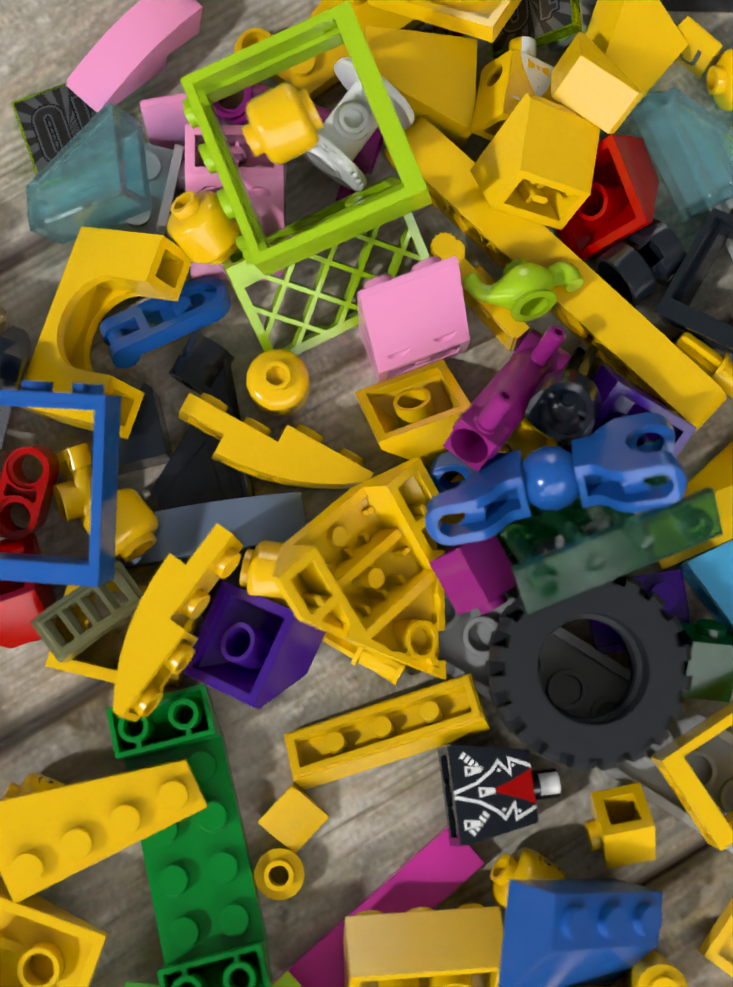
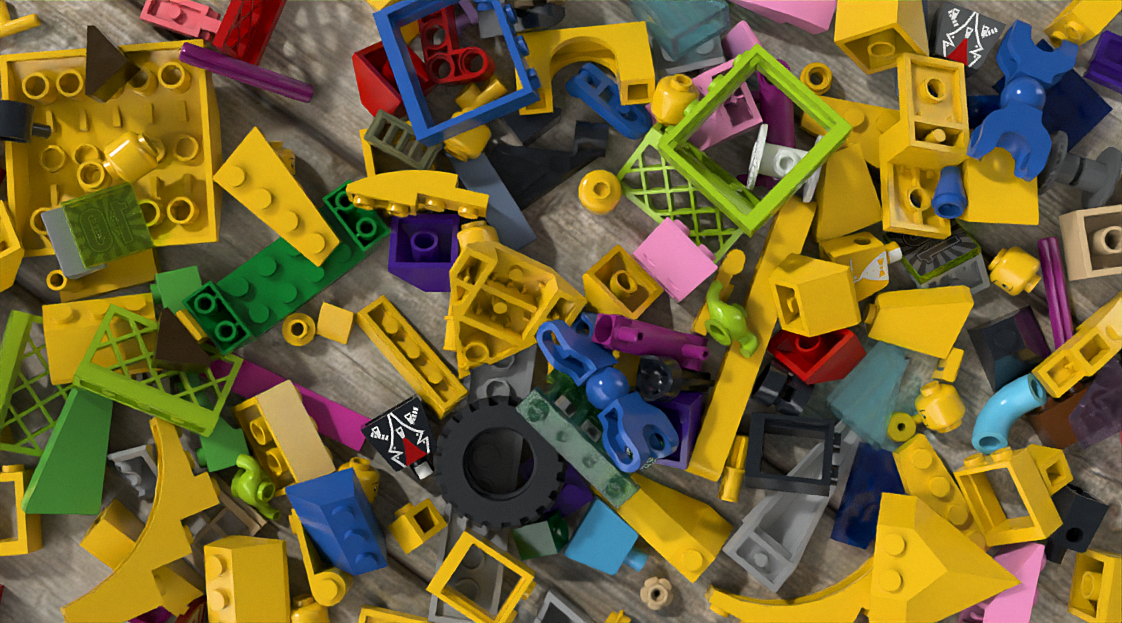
camera: 65 degrees right, 5 degrees up
yellow slope [178,393,374,489] -> none
yellow head [241,83,324,165] -> none
magenta brick [429,535,521,615] -> none
yellow slope [551,32,644,134] -> none

